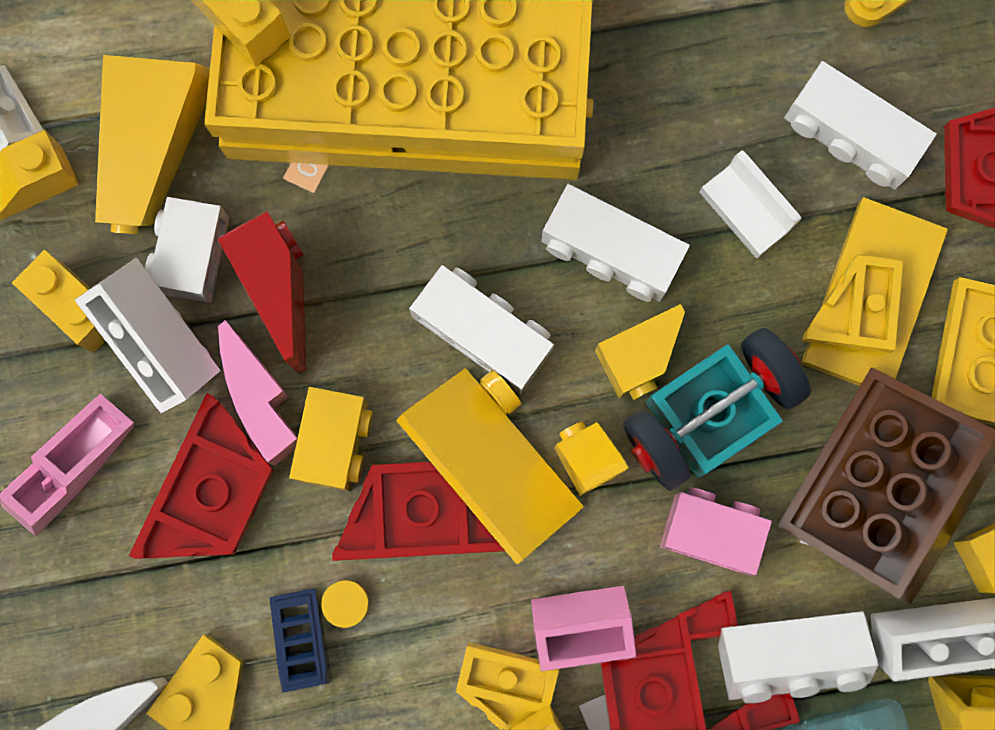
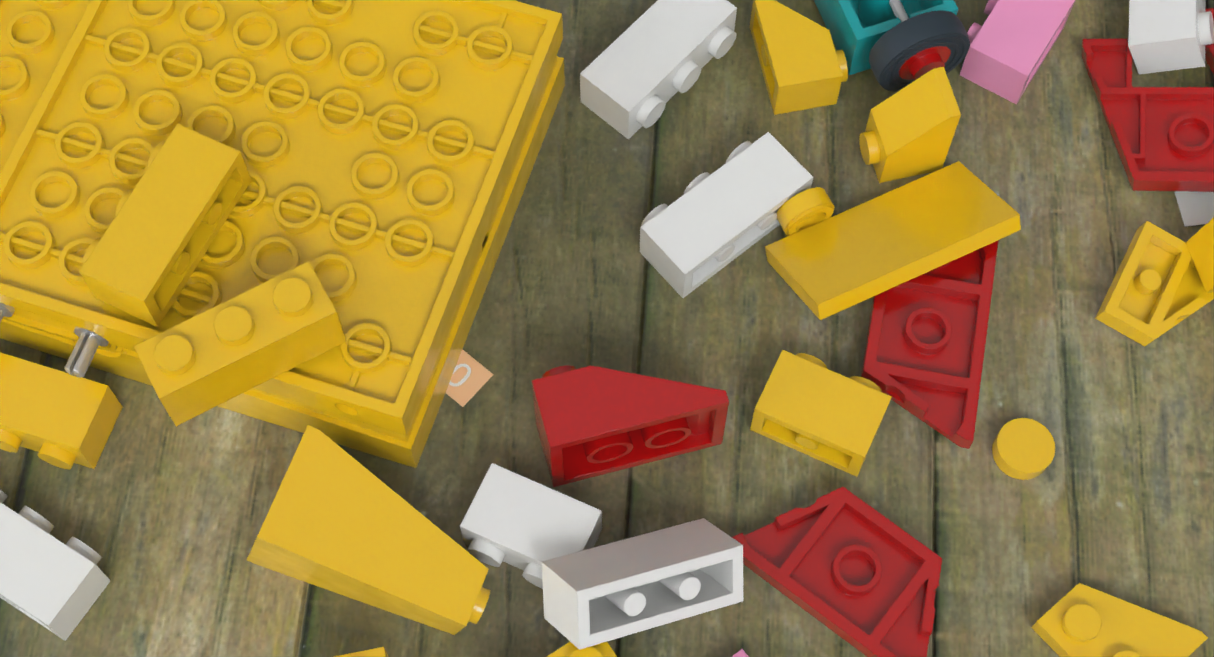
camera: 75 degrees left, 15 degrees down
bright pink slope [218,320,298,466] -> none
dark blue slope [269,588,332,693] -> none
bright pink piece [531,586,636,671] -> none

